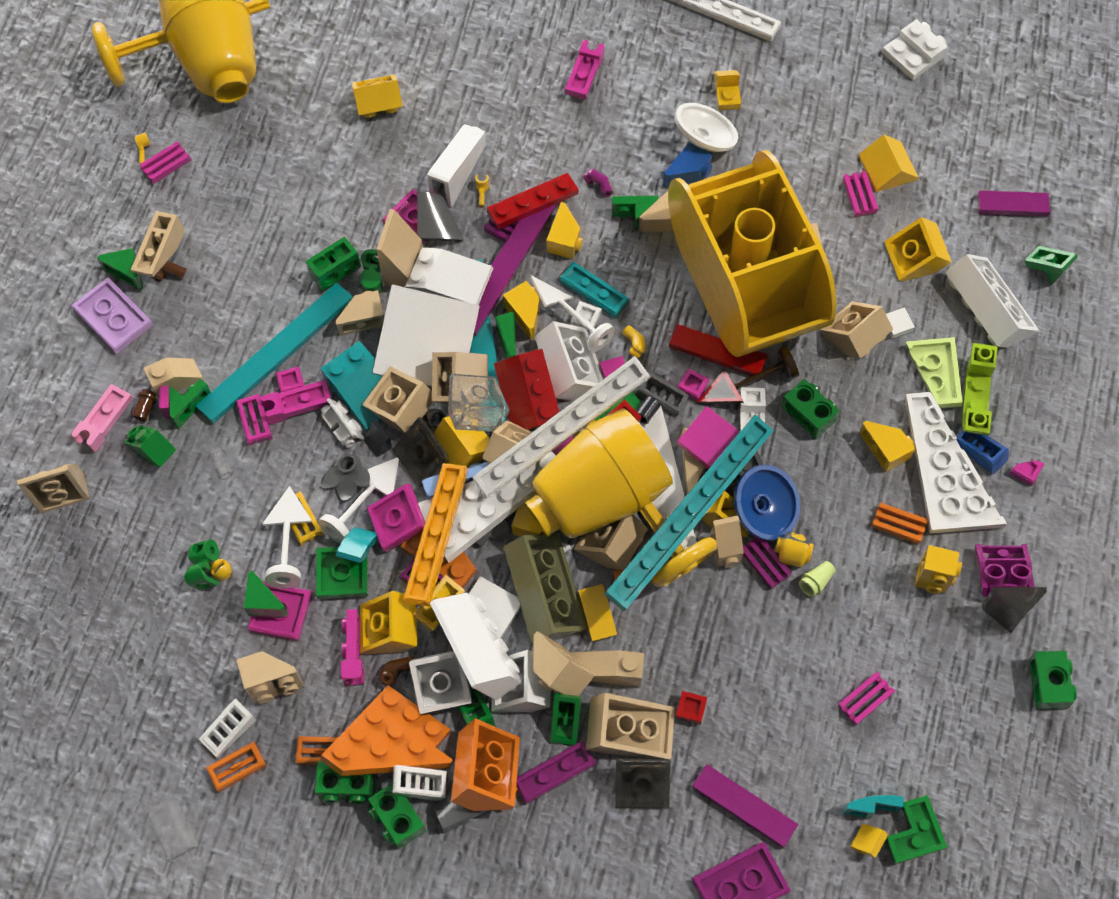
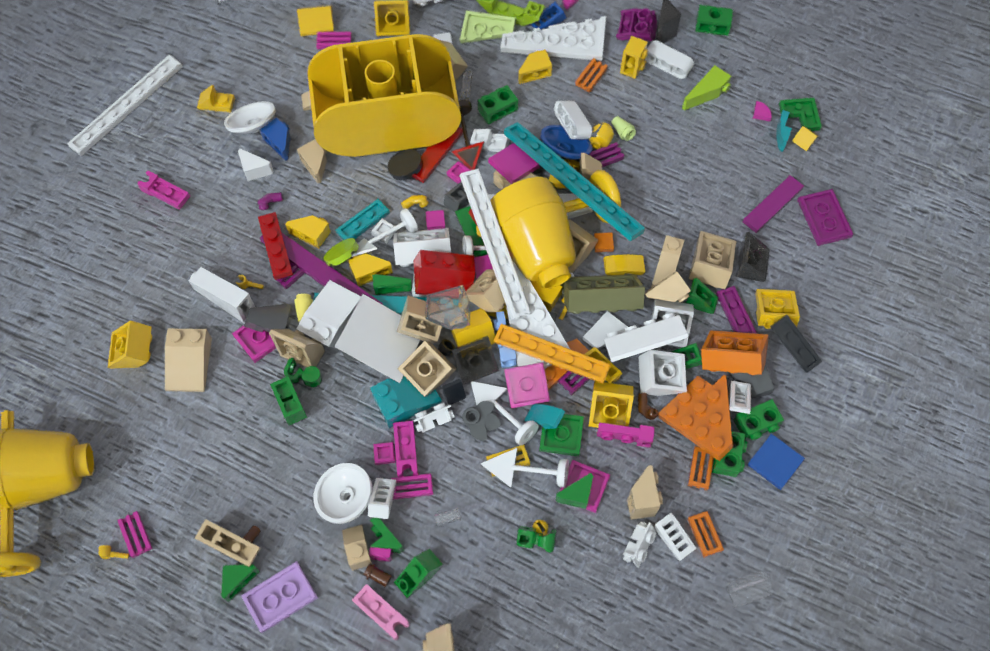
camera: 80 degrees left, 0 degrees up
teal tile [196,283,353,424] -> none
tan slope [336,291,384,336] -> none
green slope [611,196,658,231] -> none
red plate [676,691,708,725] -> none
dark pink tile [838,672,895,726] -> none
none -> tan slope [165,328,212,392]
none -> white slope [238,149,274,181]
none -> light yellow cone [294,294,313,322]
none -> white dish [314,463,372,524]
none -> lime tile [323,238,359,266]
none -> white slope [368,478,396,519]
none -> black tile [387,149,423,180]
none -> white beam [554,101,592,139]
none -> white hinge [623,522,656,568]
none -> white beam [645,41,694,79]
none -> lime slope [682,65,732,110]
none -> blue tile [747,433,805,490]
none -> dark pink tile [753,101,772,122]
none -> yellow plate [755,289,800,329]
none -> black tile [770,315,822,373]

